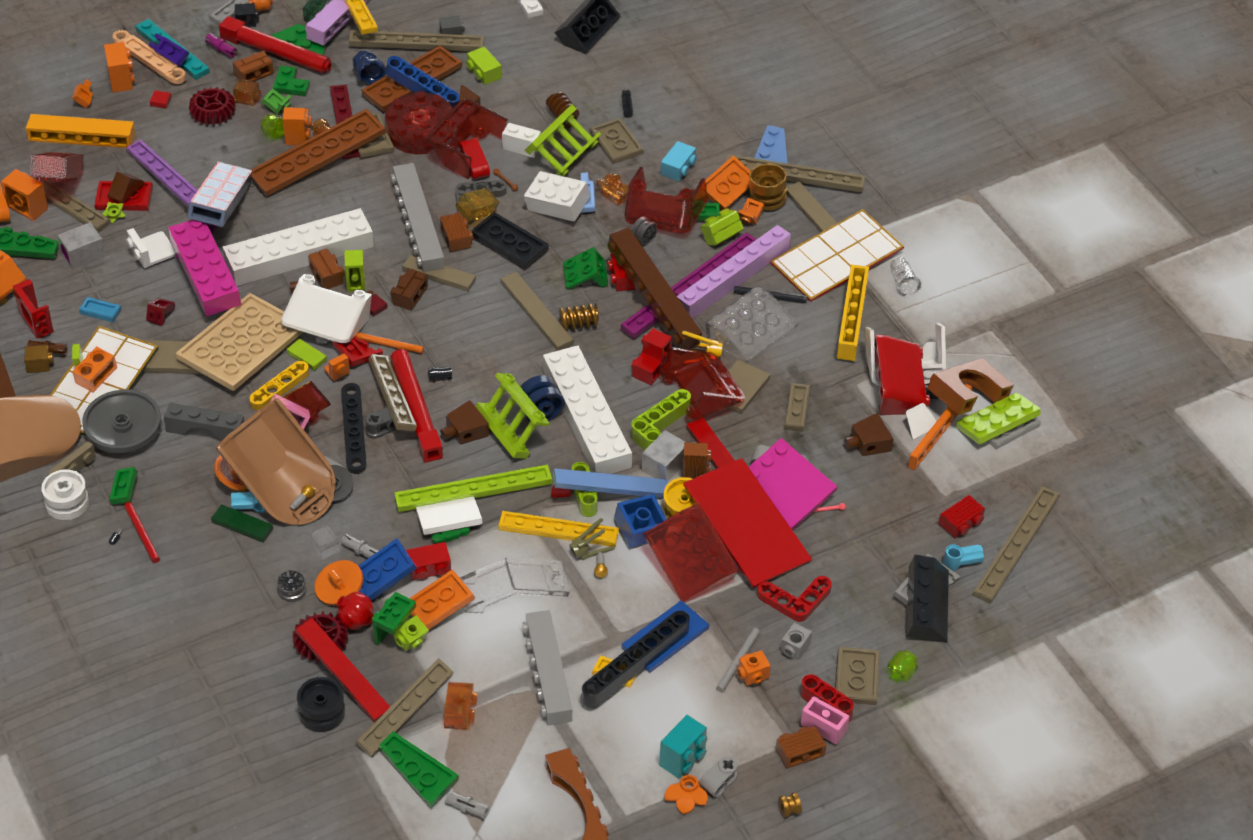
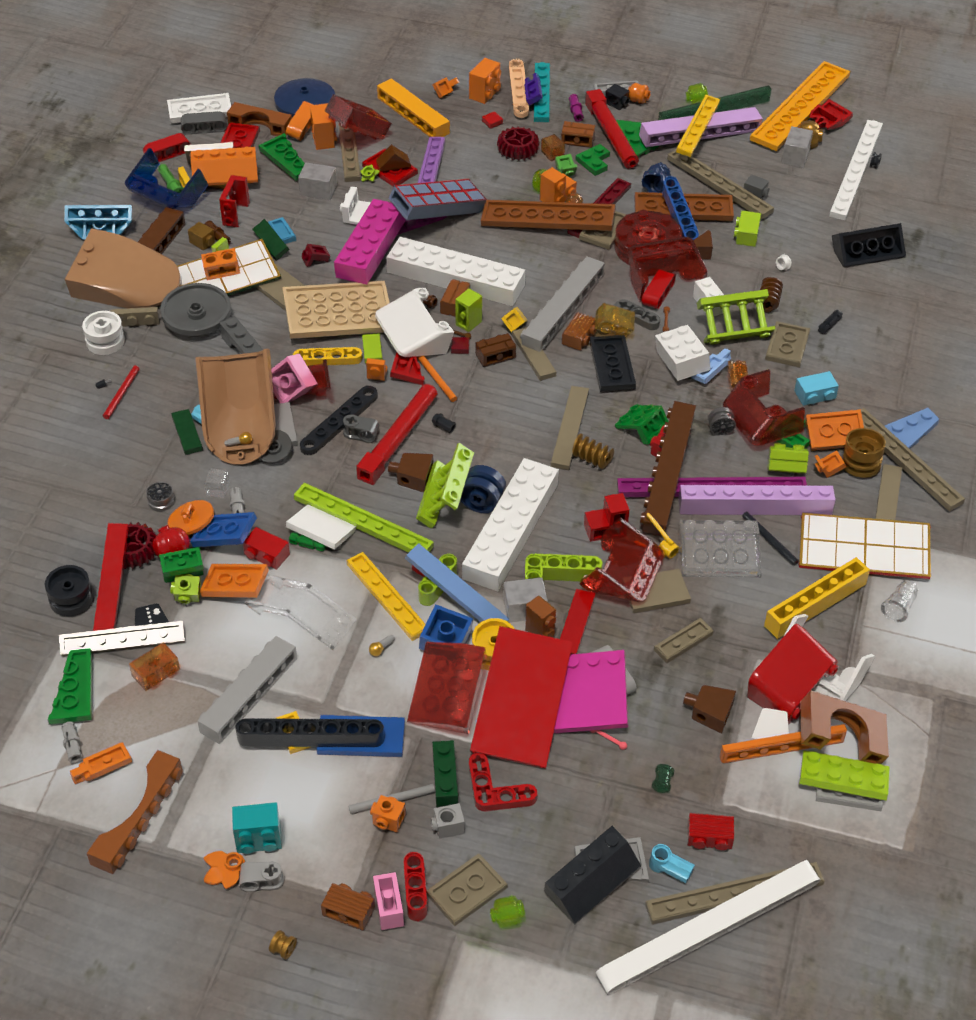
camera: 45 degrees right, 0 degrees up
green plate [109,467,138,505] -> none
dark tan tile [368,354,417,431] -> none
olive plant [569,518,615,560] -> none
none -> orange hinge [70,742,132,784]
none -> black sticker [135,603,169,626]
none -> dark green tile [252,219,290,260]
none -> dark green brick [432,740,458,808]
none -> yellow panel [501,307,527,332]
none -> white beam [596,860,820,994]
none -> clear green bush [652,764,675,793]
none -> white plate [776,254,792,271]

